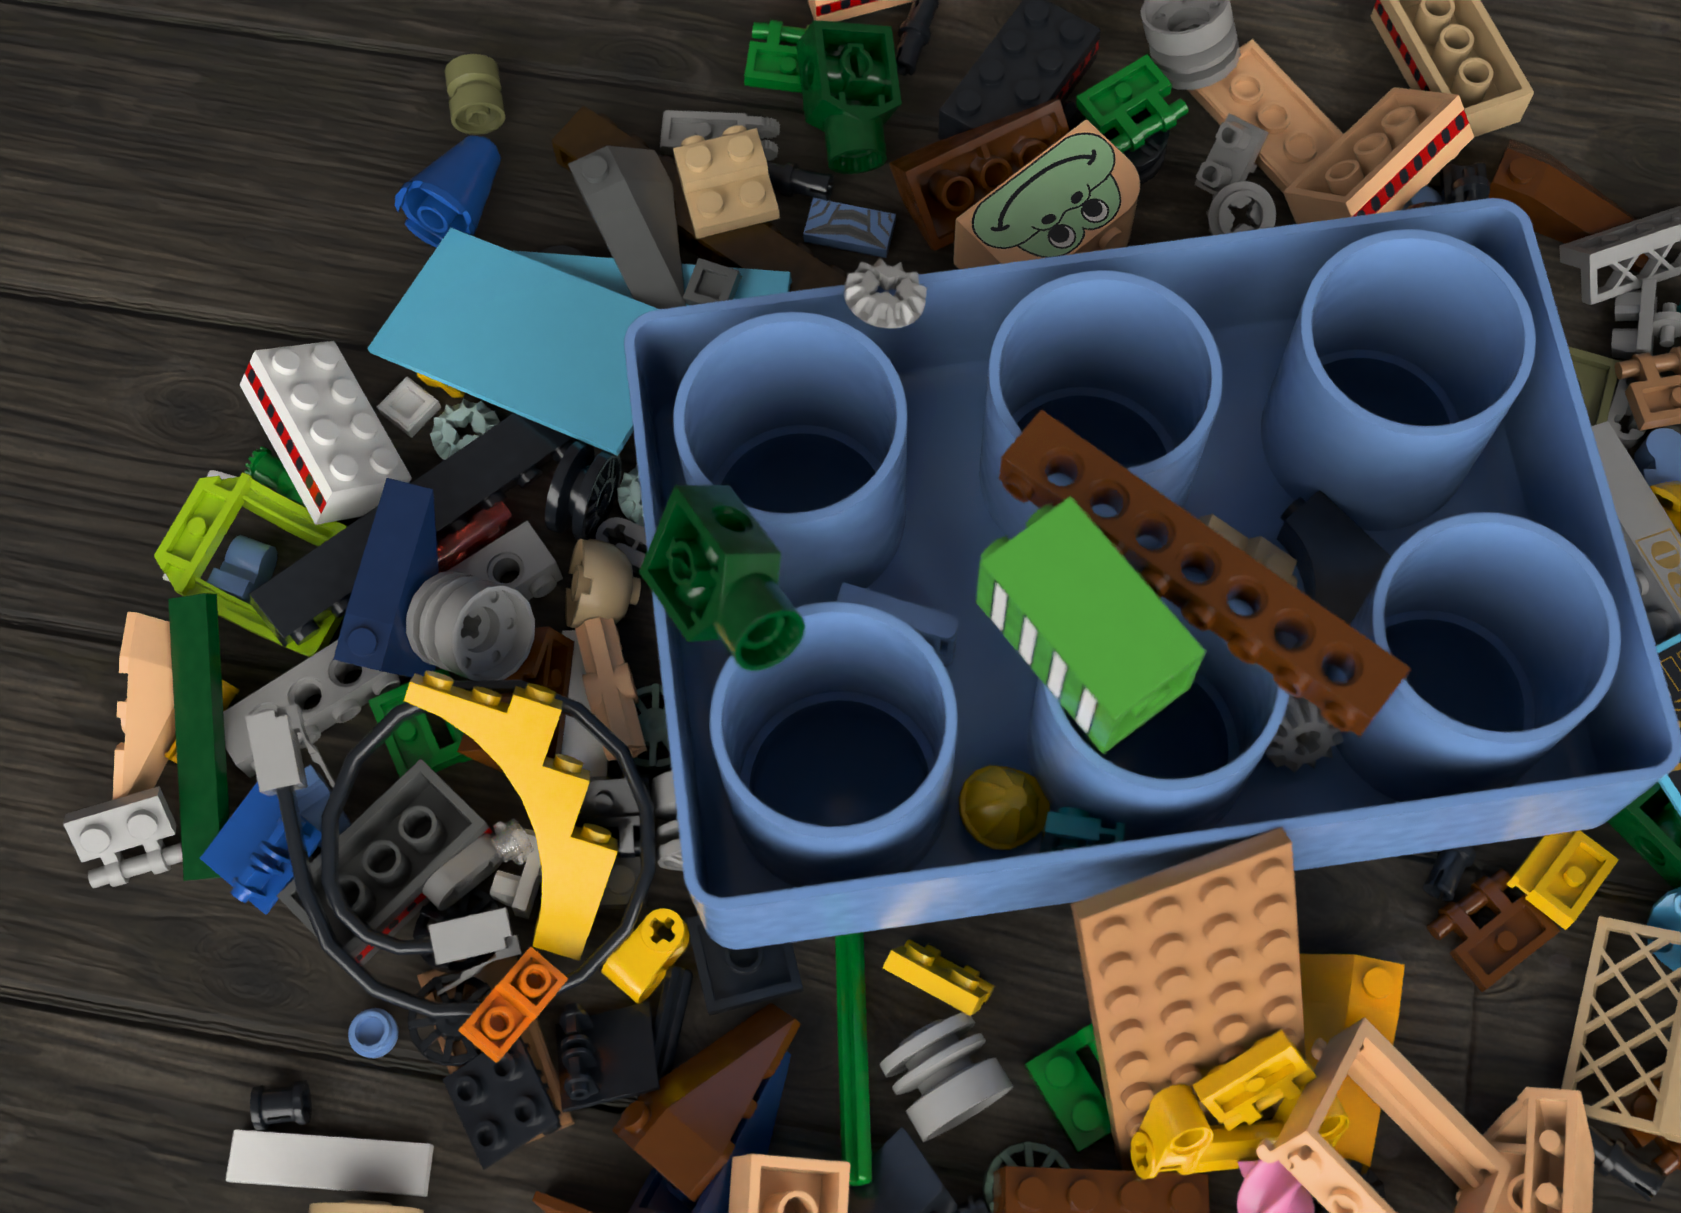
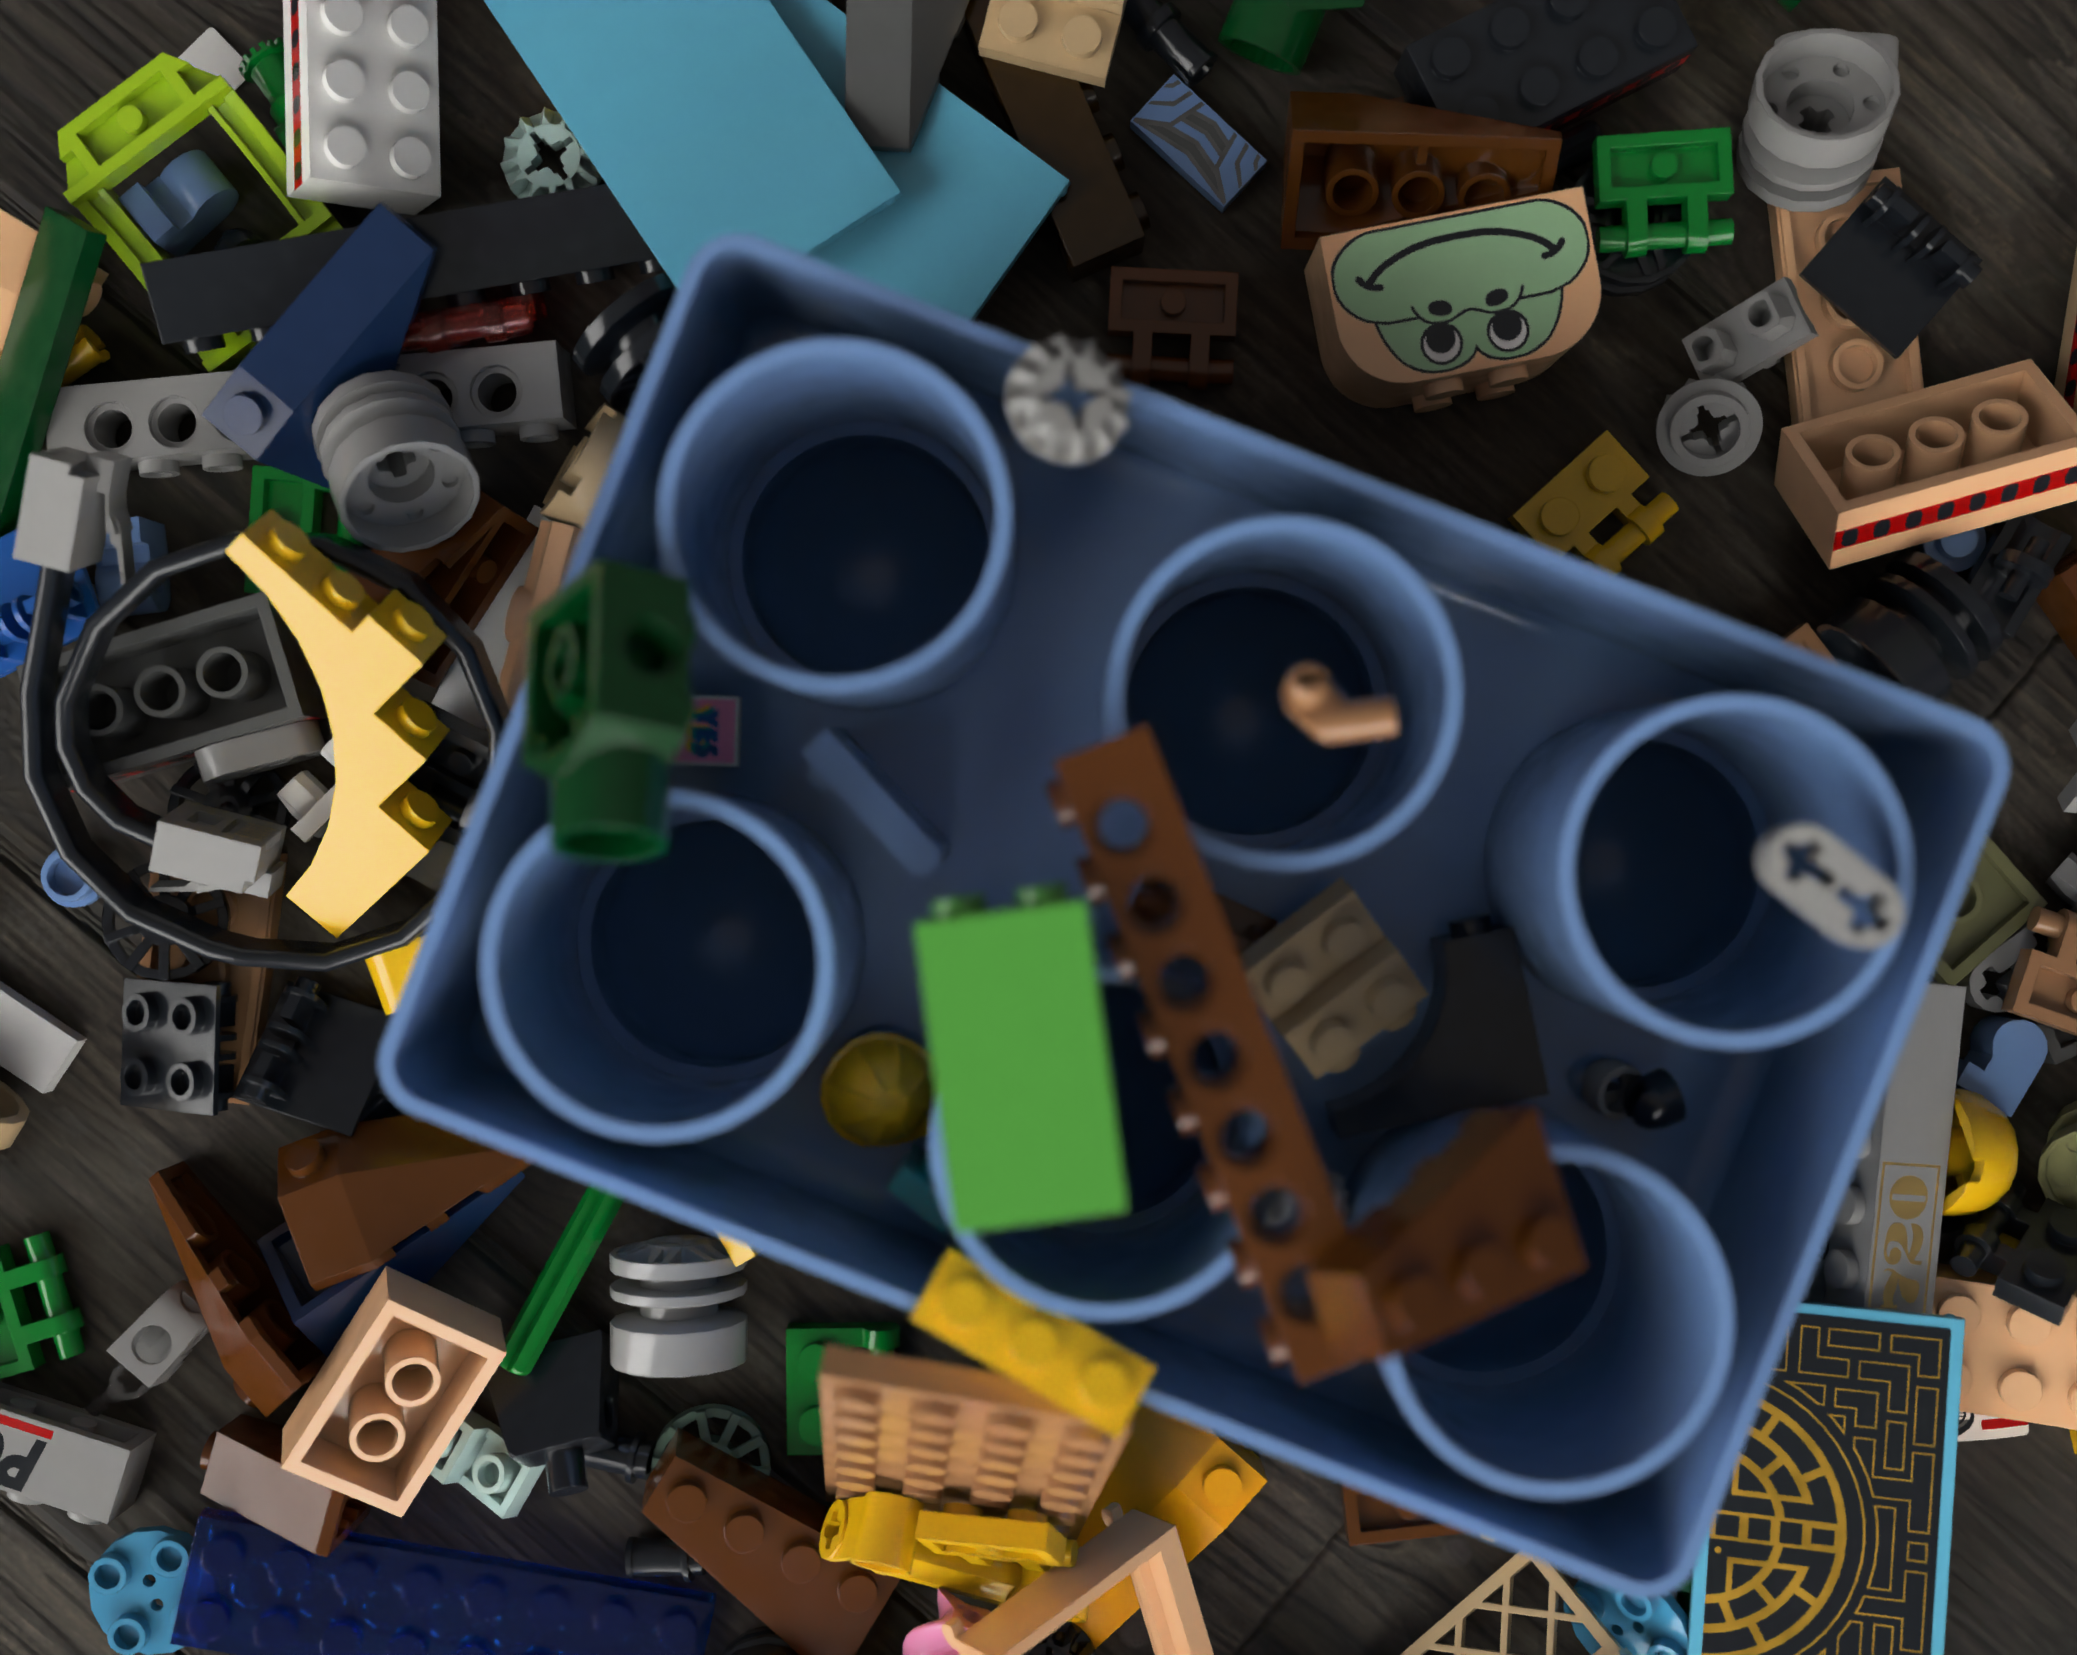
camera: 30 degrees right, 20 degrees up
white tile [377,376,442,438] -> none
orange slope [458,946,568,1063] -> none
clear plate [490,818,534,866] -> none
dark grey plate [683,258,742,305] -> none
none -> yellow plate [910,1248,1157,1439]
none -> medium nougat arm [1281,663,1397,744]
none -> reddish brown wedge [1305,1106,1588,1360]
none -> light grey beam [1754,823,1906,949]
none -> black hinge [1799,176,1983,359]

